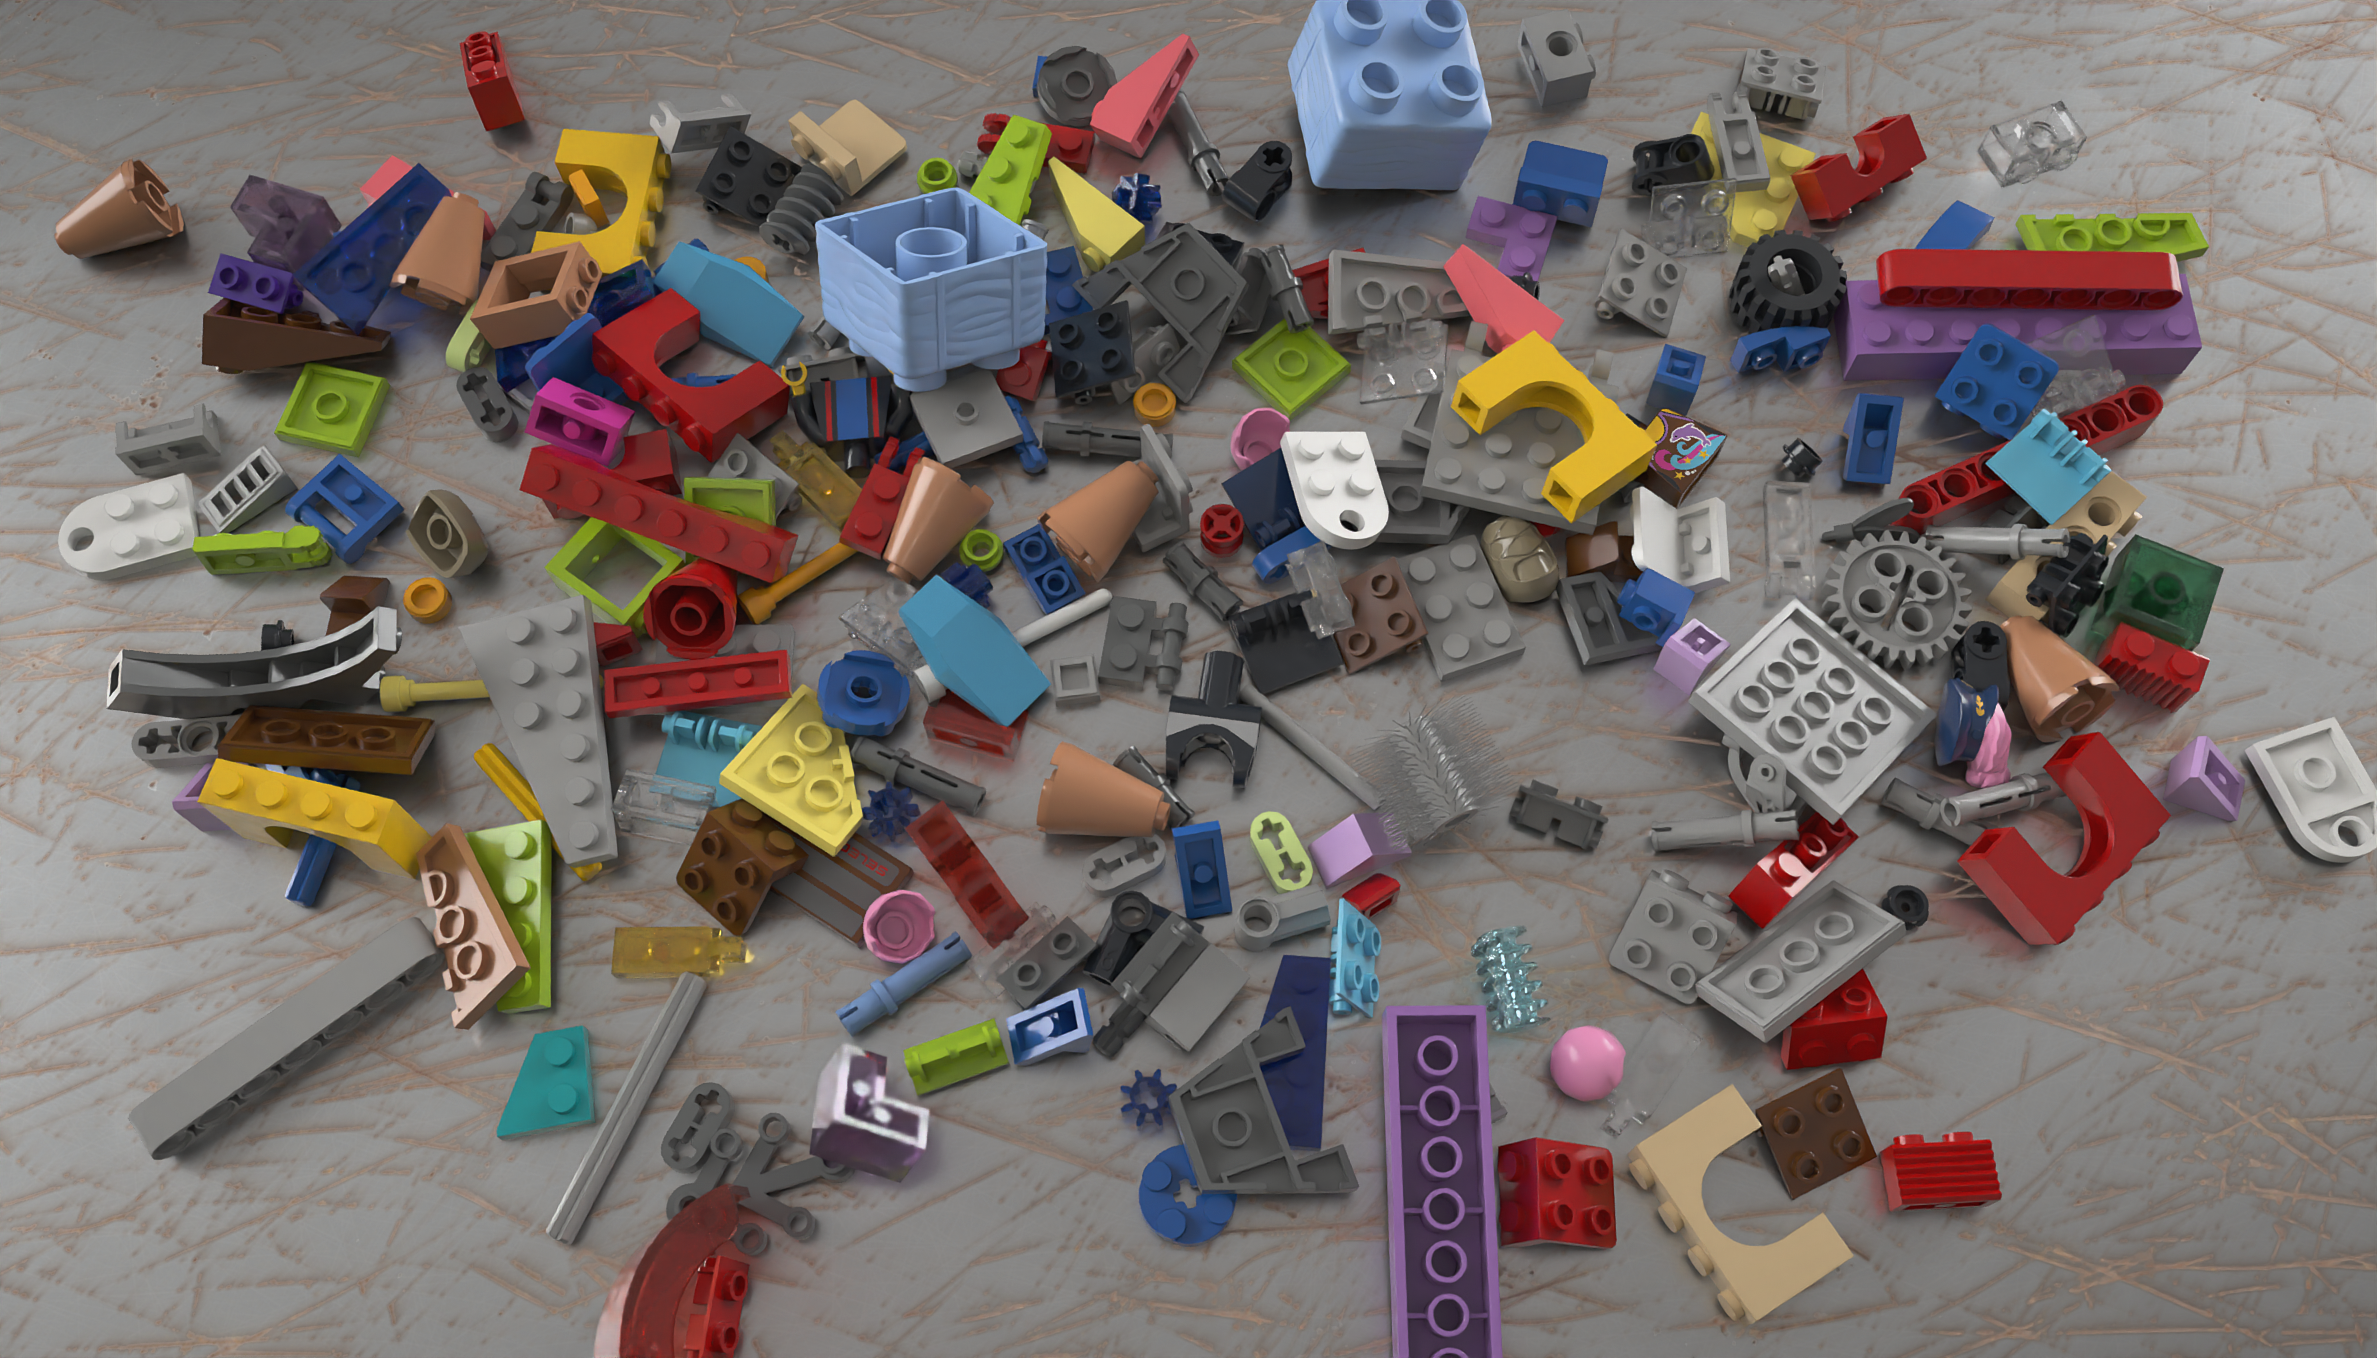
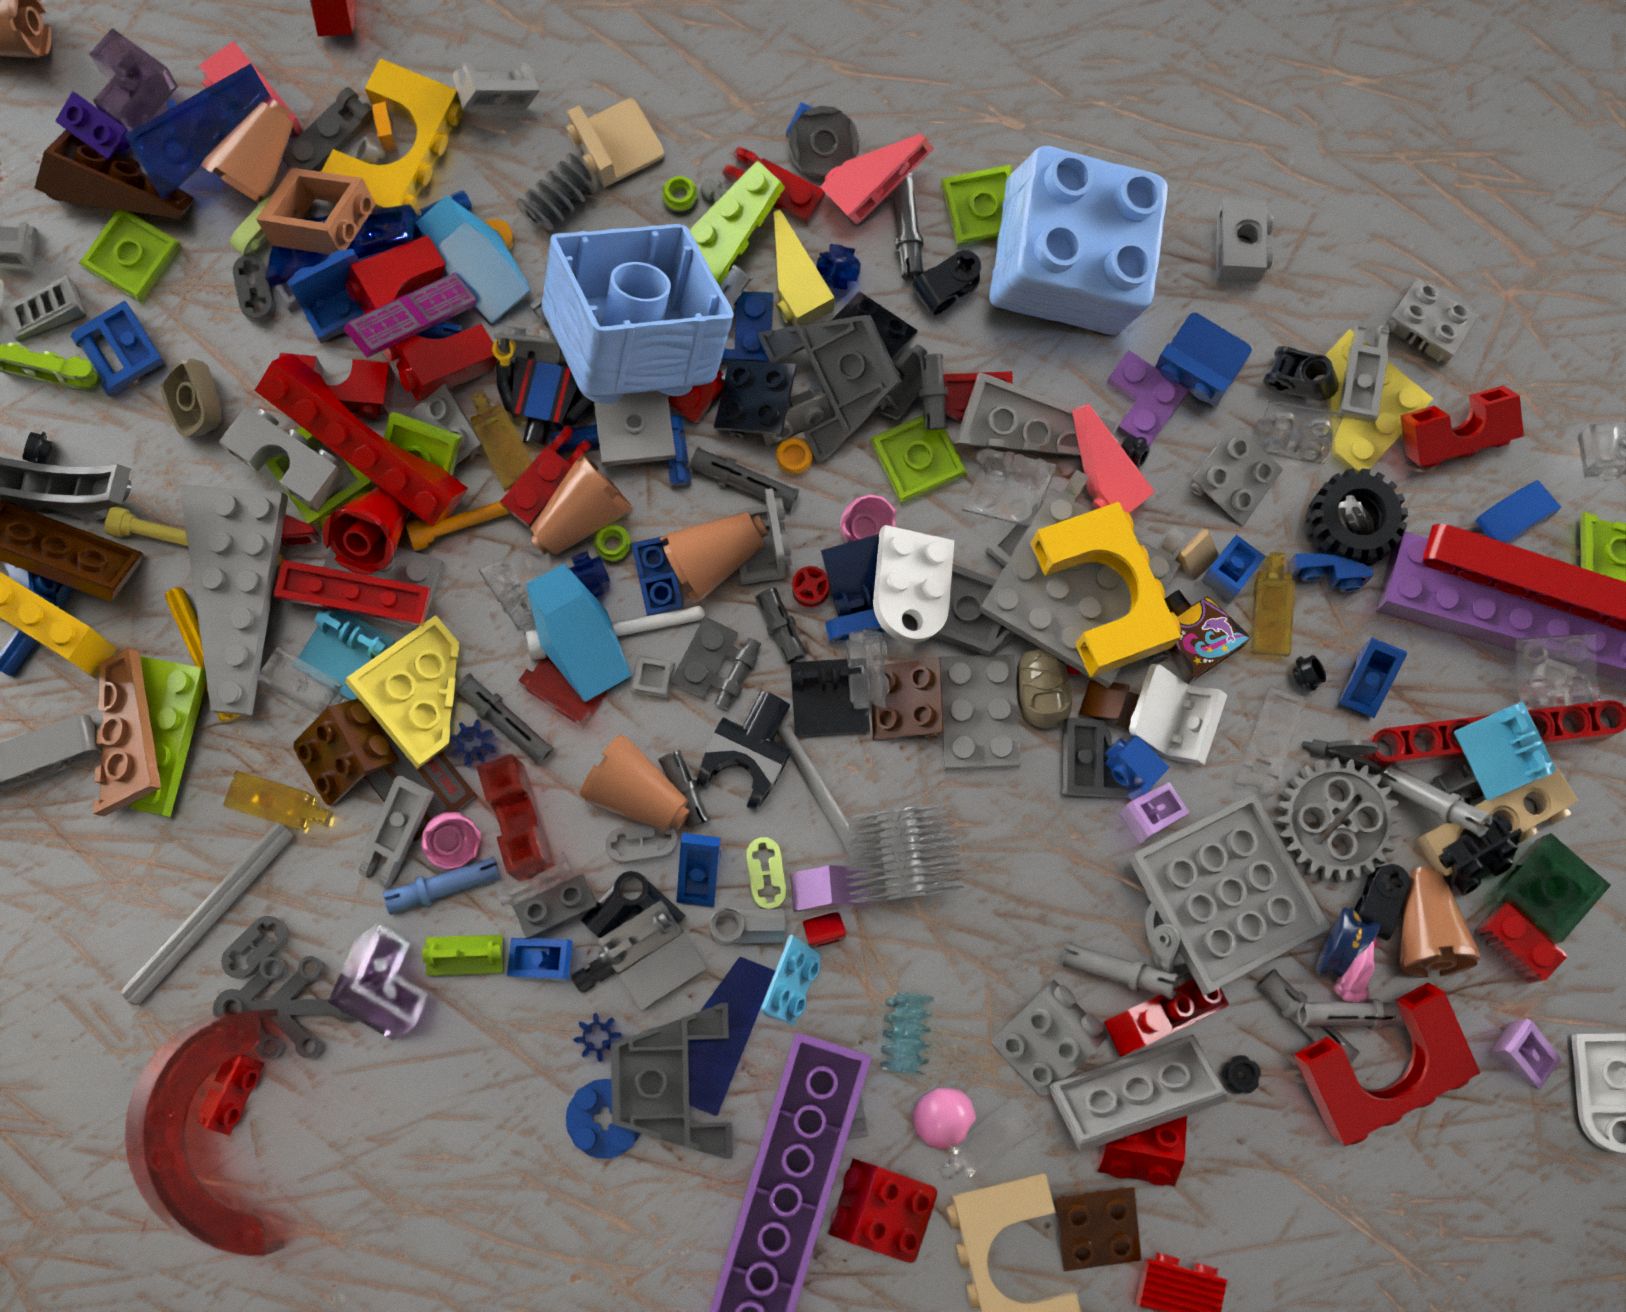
camera: 15 degrees right, 10 degrees up
reddish brown slope [320,575,390,636] -> none
light orange tile [403,577,452,624] -> none
teal wing [496,1025,596,1140] -> none
dark pink brick [524,377,635,467] -> none
black hinge [695,126,802,228] -> none
blue plate [817,650,910,736] -> none
dark grey hinge [1509,779,1609,849] -> none
blue bracket [1935,323,2059,440] -> none
none -> light grey arch [219,406,344,513]
none -> magenta tile [344,273,478,358]
none -> light grey hinge [358,776,434,888]
none -> lime tile [941,164,1012,248]
none -> tan slope [1175,529,1218,580]
none -> clear yellow hinge [1251,552,1295,657]

